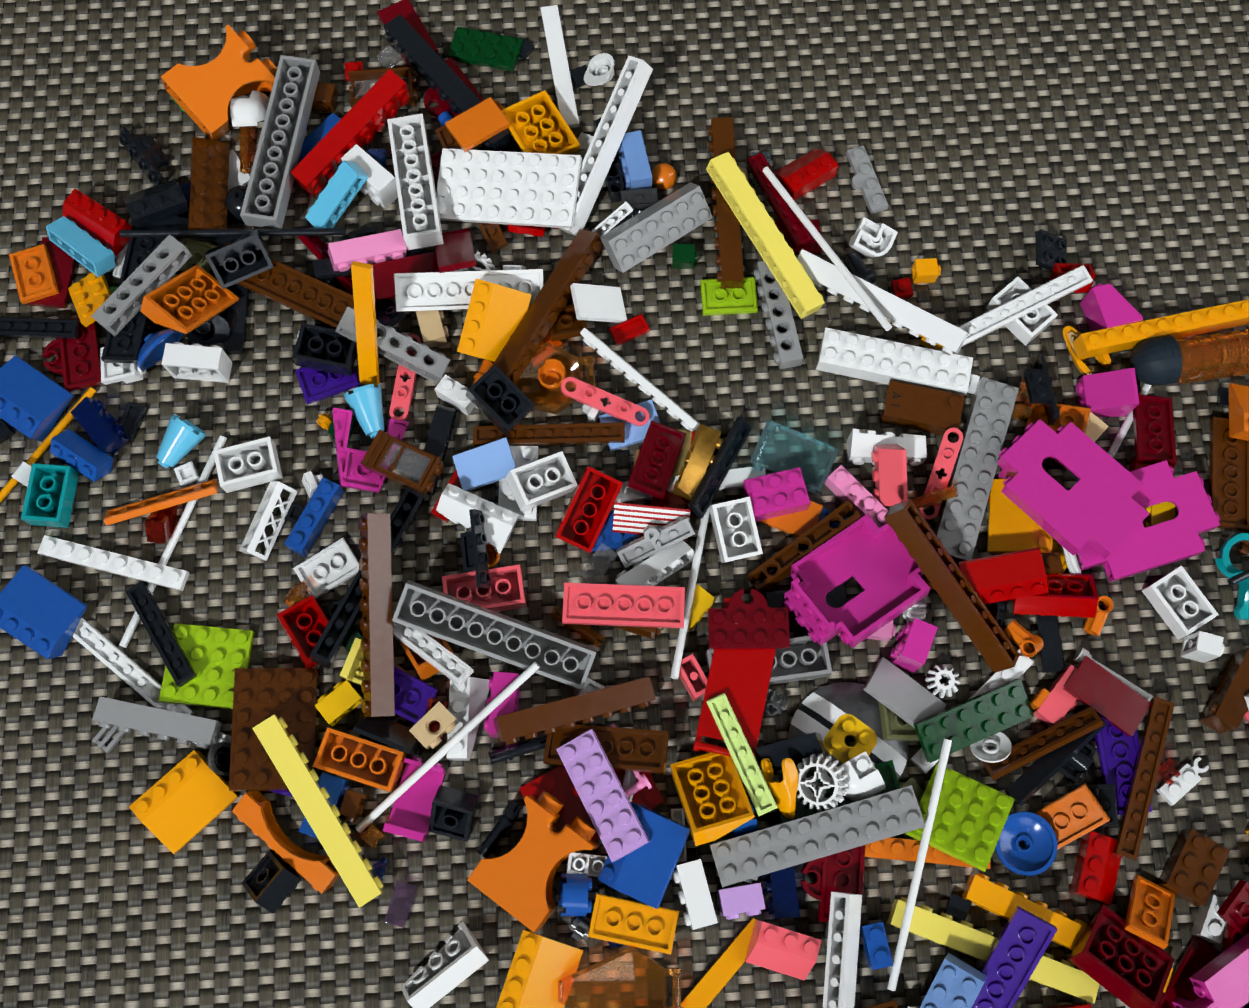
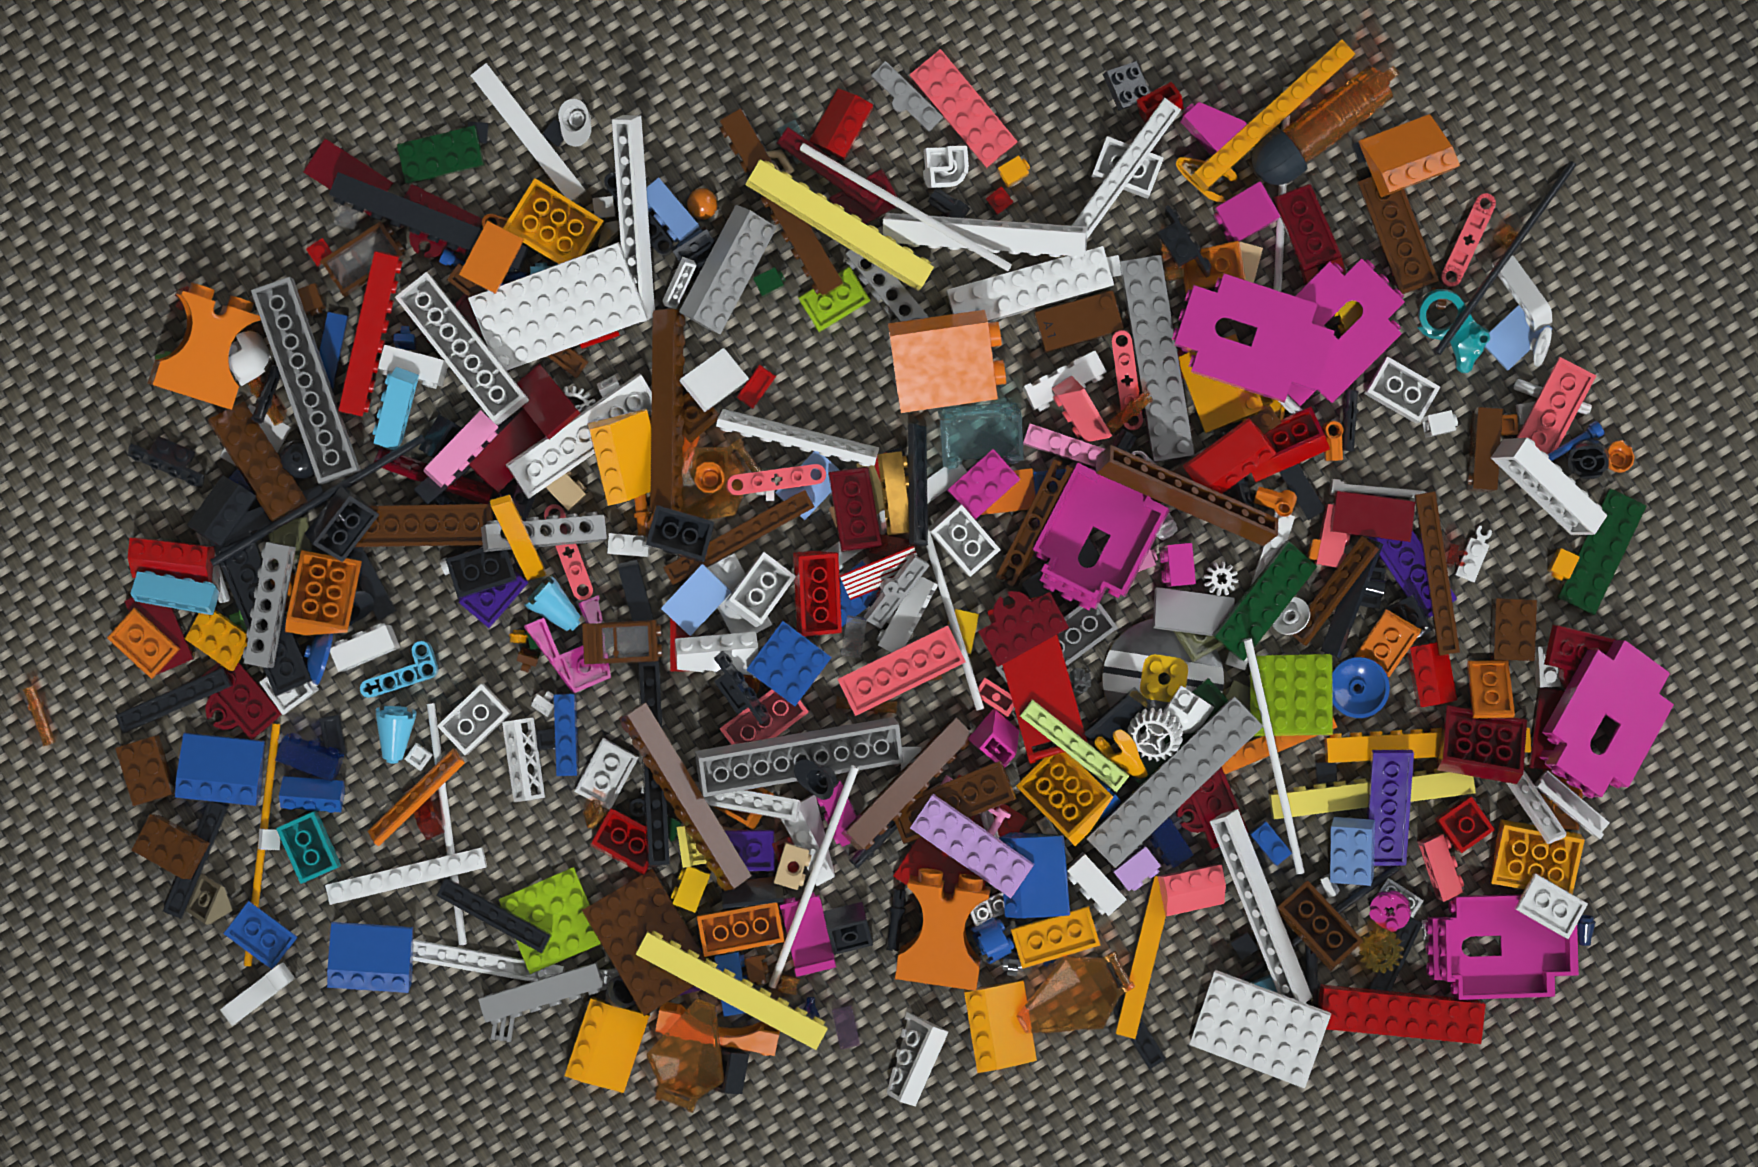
camera: 30 degrees left, 15 degrees up
none -> black pin [251,365,281,423]
none -> medium azure beam [360,641,439,698]
none -> reddish brown tile [516,647,542,673]
none -> clear orange windscreen [646,999,724,1113]
none -> blue plate [746,621,832,706]
none -> black piece [794,759,839,800]
none -> orange brick [888,310,1006,413]
none -> coral plate [909,49,1018,169]
none -> dark pink slope [968,708,1019,768]
none -> black pin [1342,390,1359,452]

